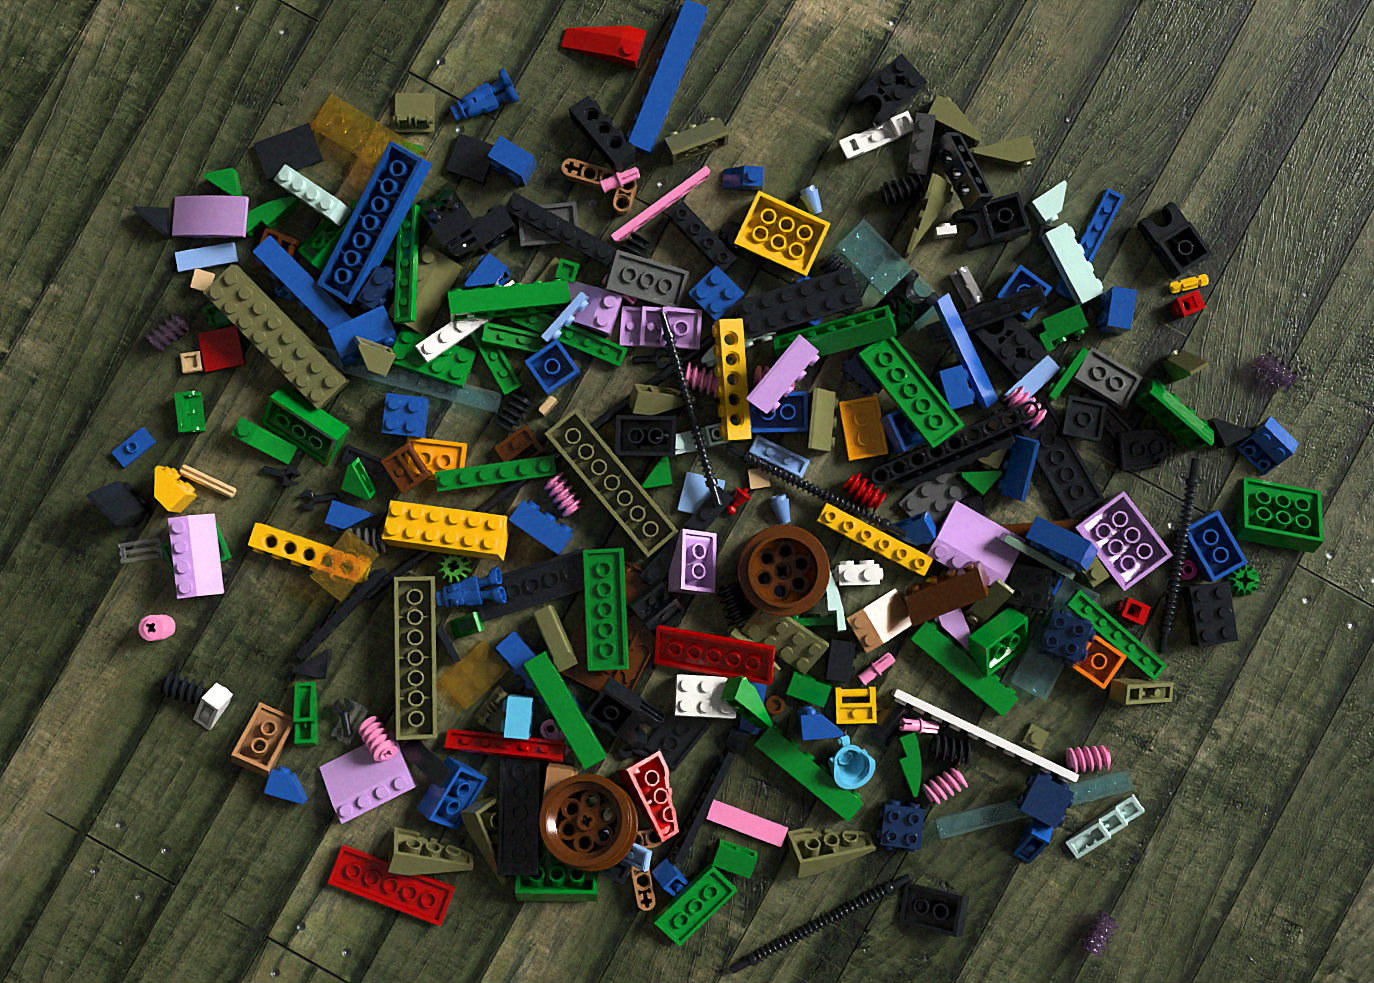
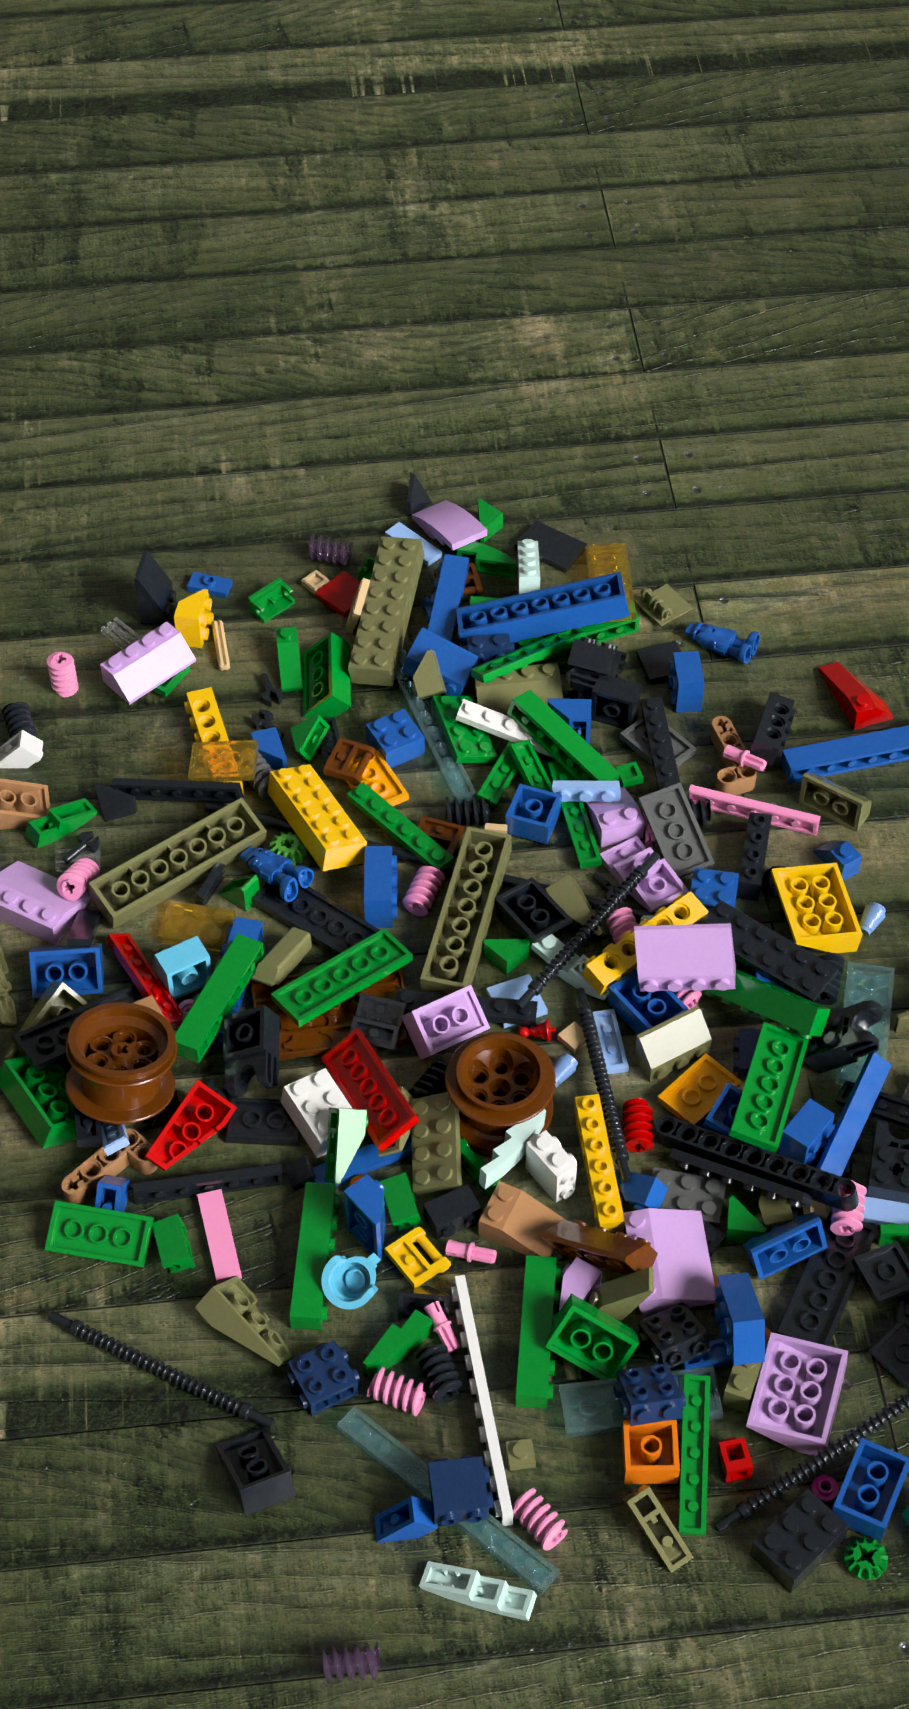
camera: 65 degrees right, 35 degrees down
sand green tile [999,533,1075,579] -> none
none -> tan tile [345,578,370,634]

